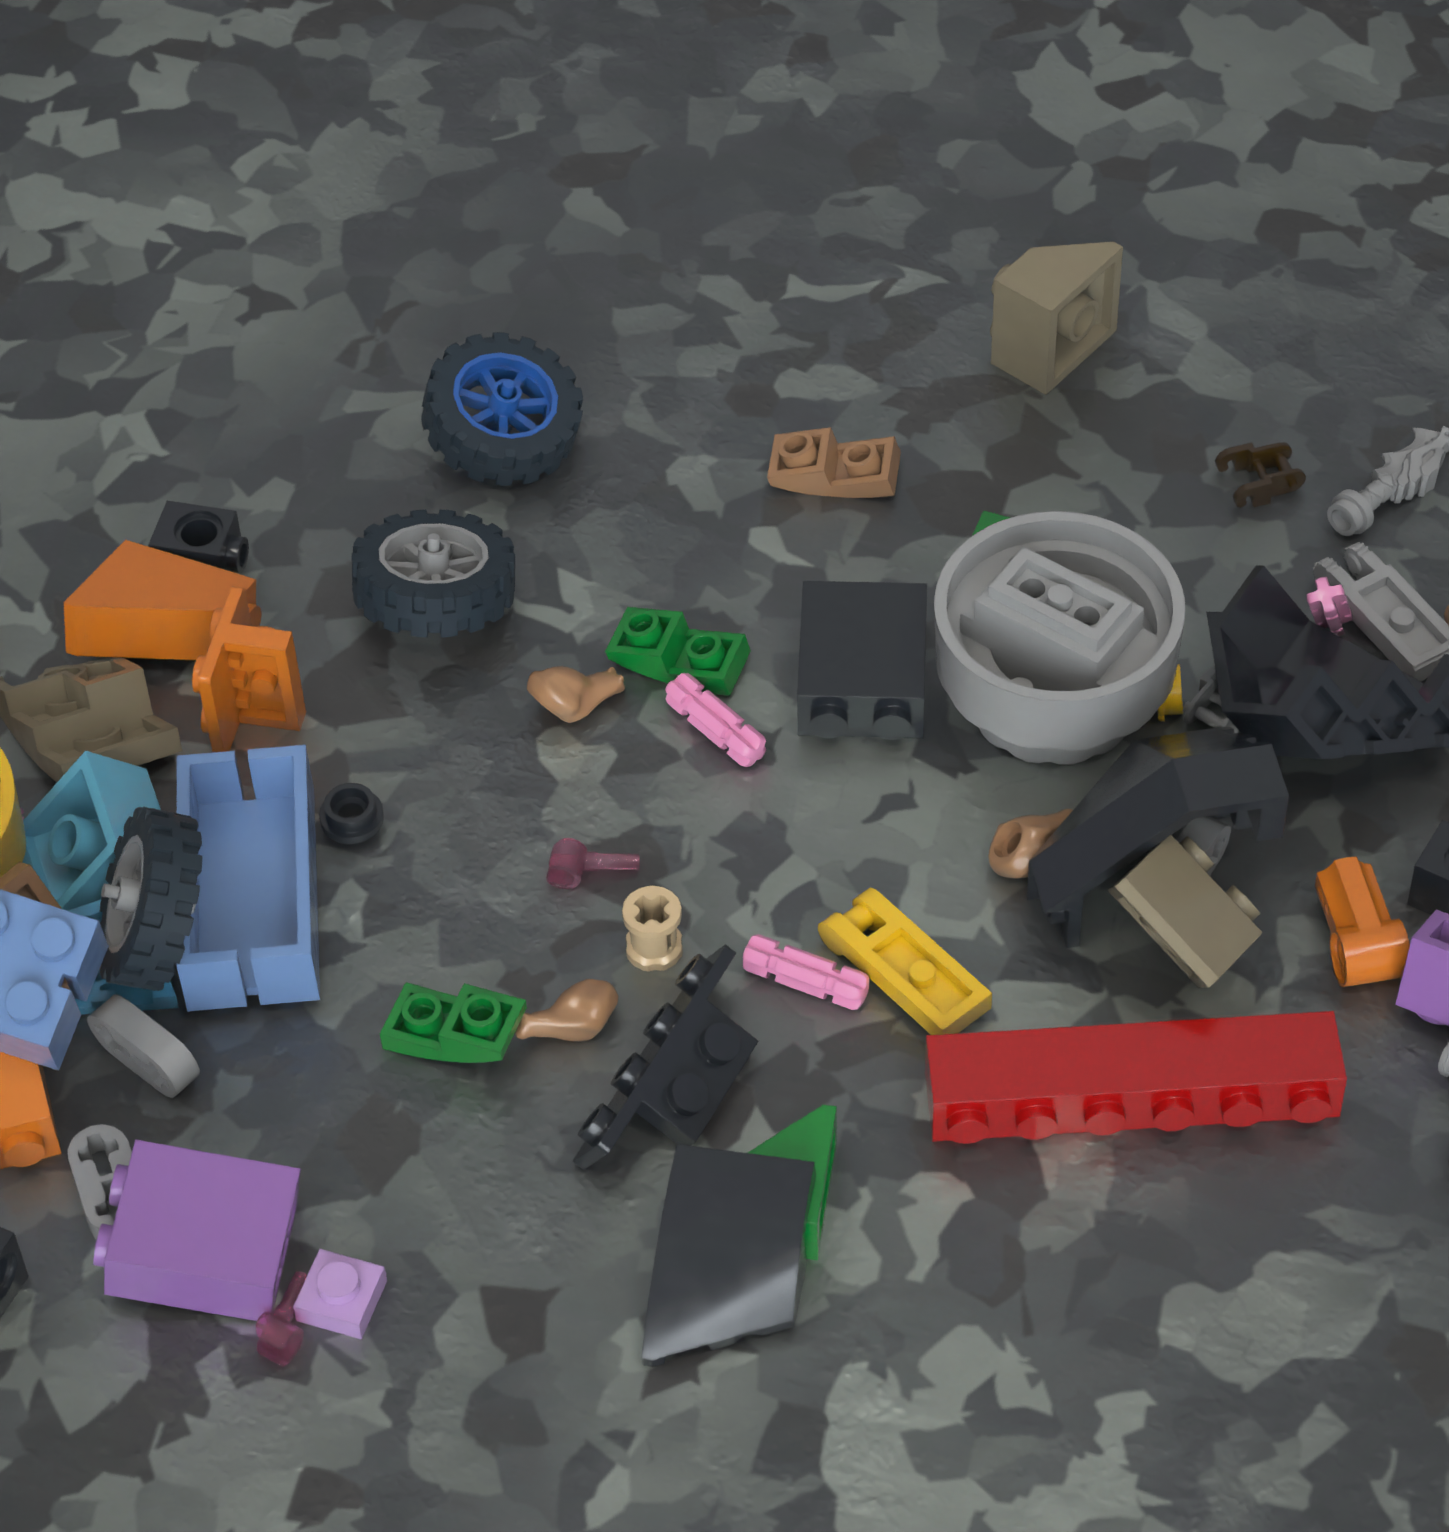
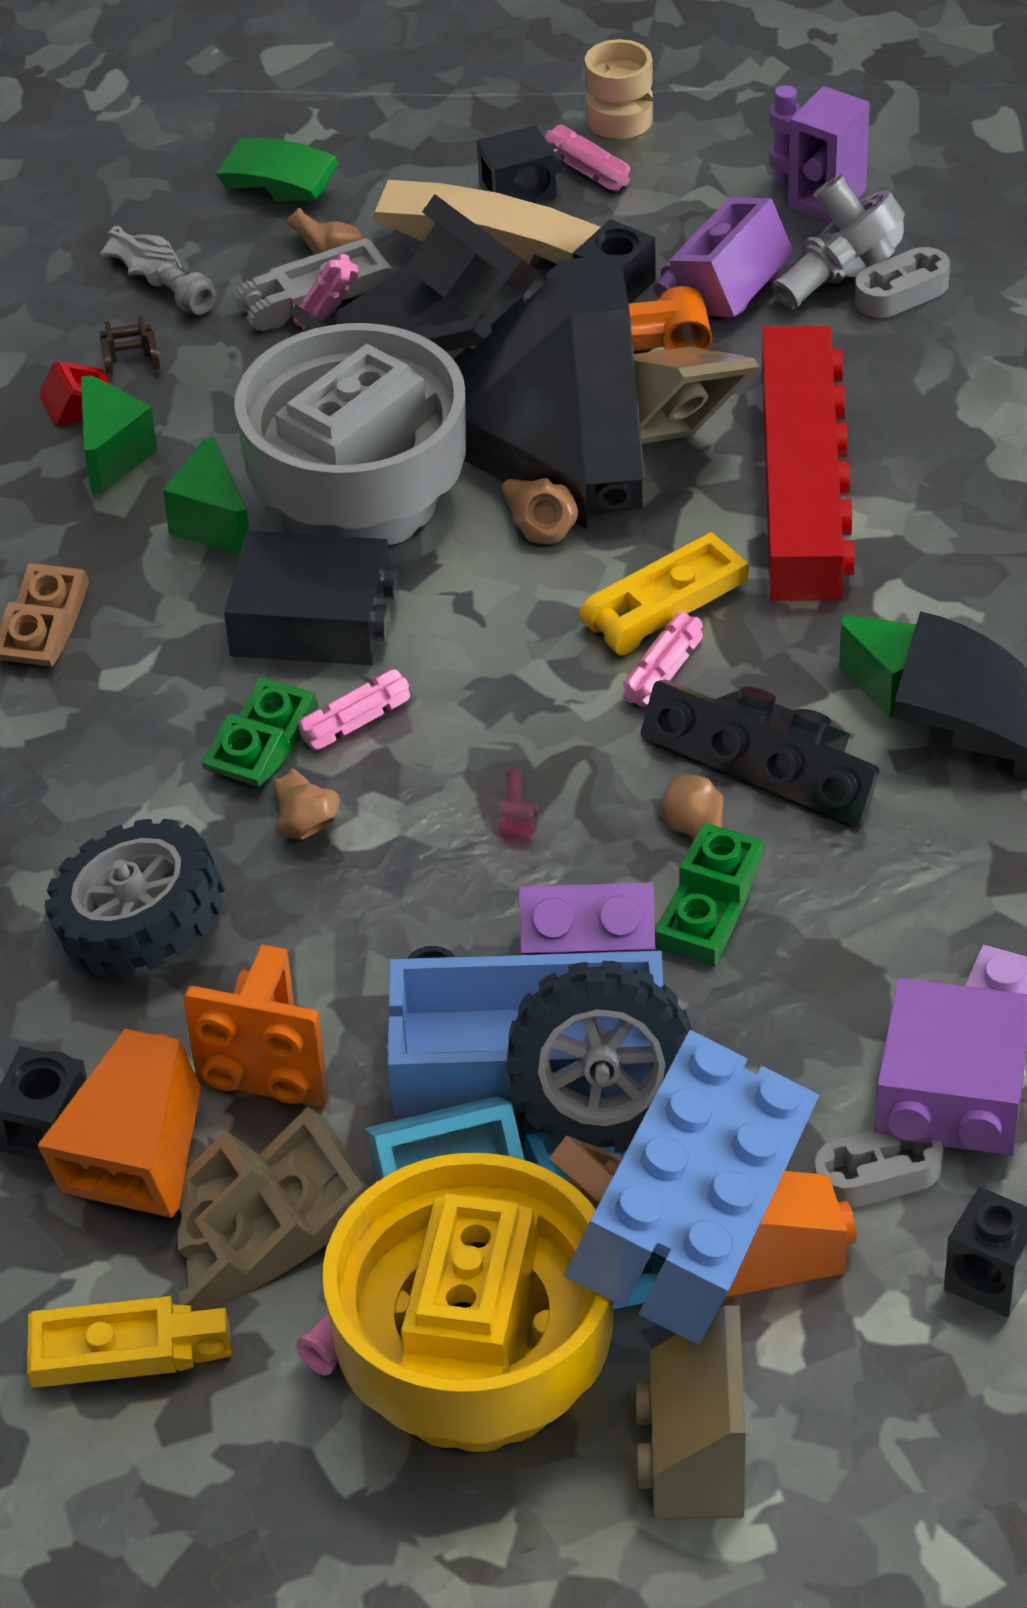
camera: 85 degrees left, 5 degrees down
tan bush [622,886,683,972] -> none
none -> red slope [40,361,111,425]
none -> green slope [81,376,158,494]
none -> medium lavender brick [519,882,655,955]

